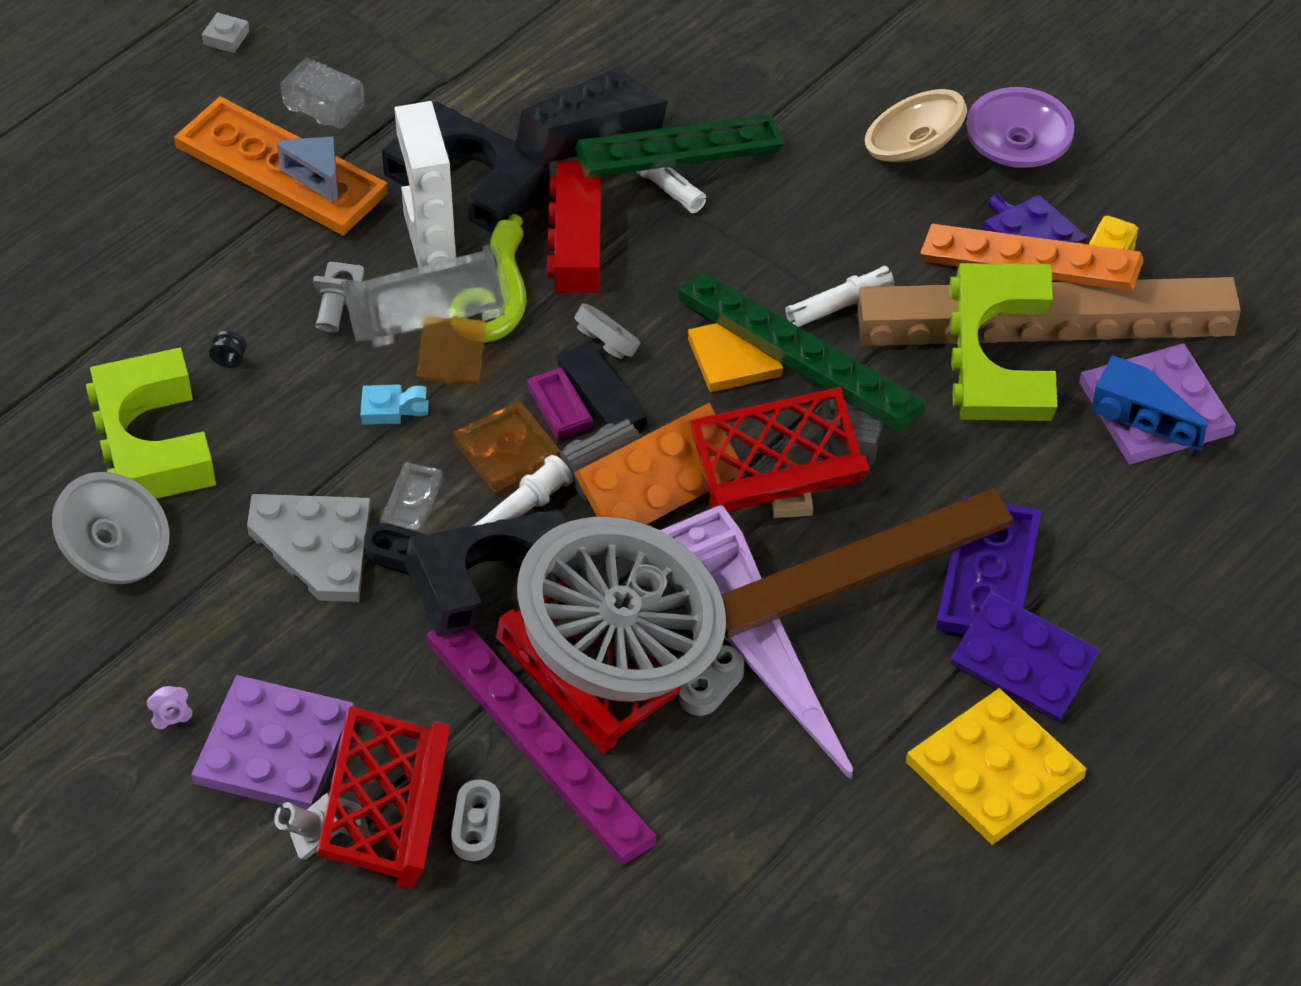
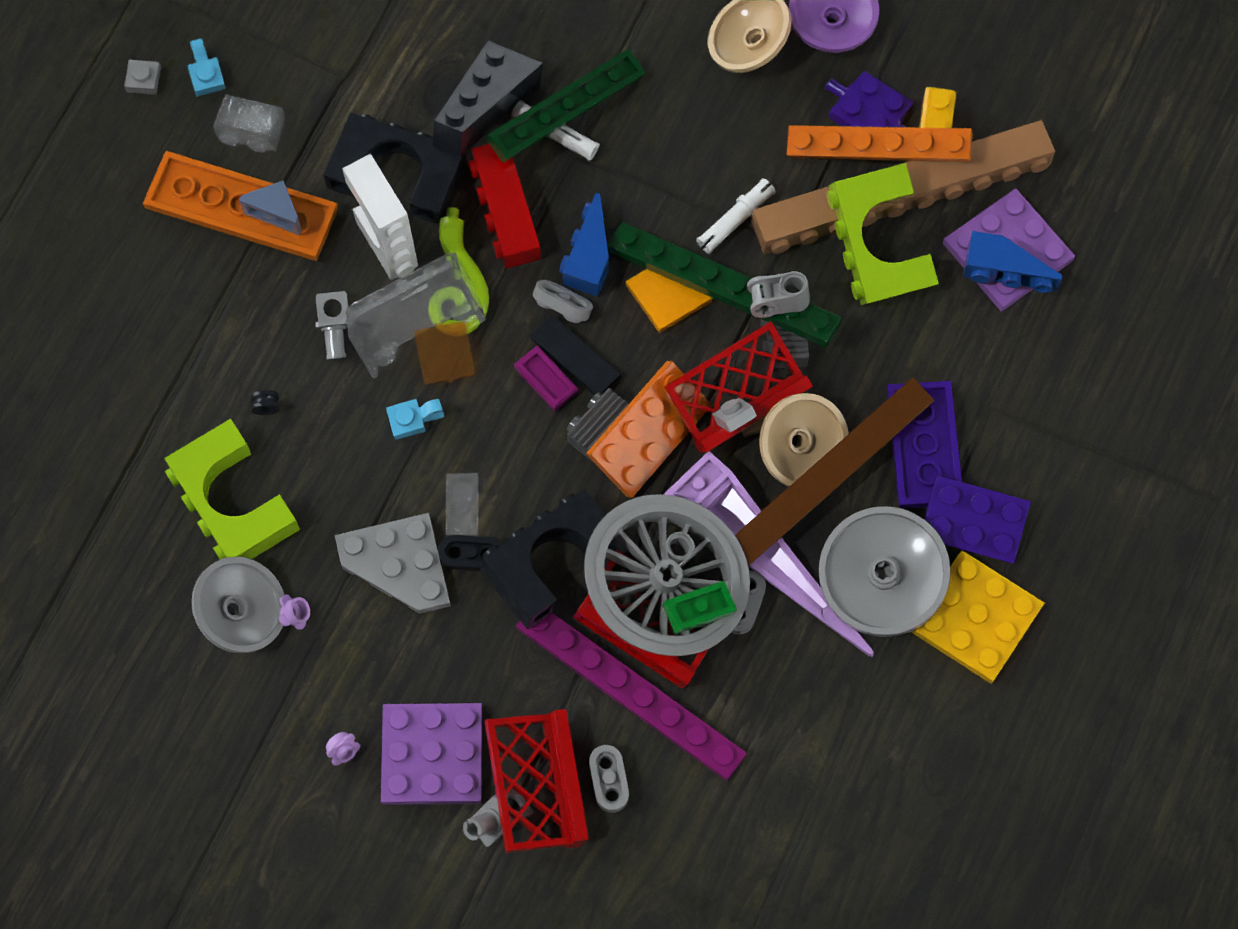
camera: 15 degrees left, 20 degrees up
clear orange plate [453,401,560,493] -> none
white pin [473,455,573,526] -> none
none -> medium azure plate [188,38,226,96]
none -> lavender plate [279,594,310,630]
none -> blue slope [559,193,609,297]
none -> green plate [662,581,737,635]
none -> light grey plate [713,398,757,433]
none -> light grey piece [747,271,810,318]
none -> tan dish [759,393,849,487]
none -> light grey dish [819,506,950,637]

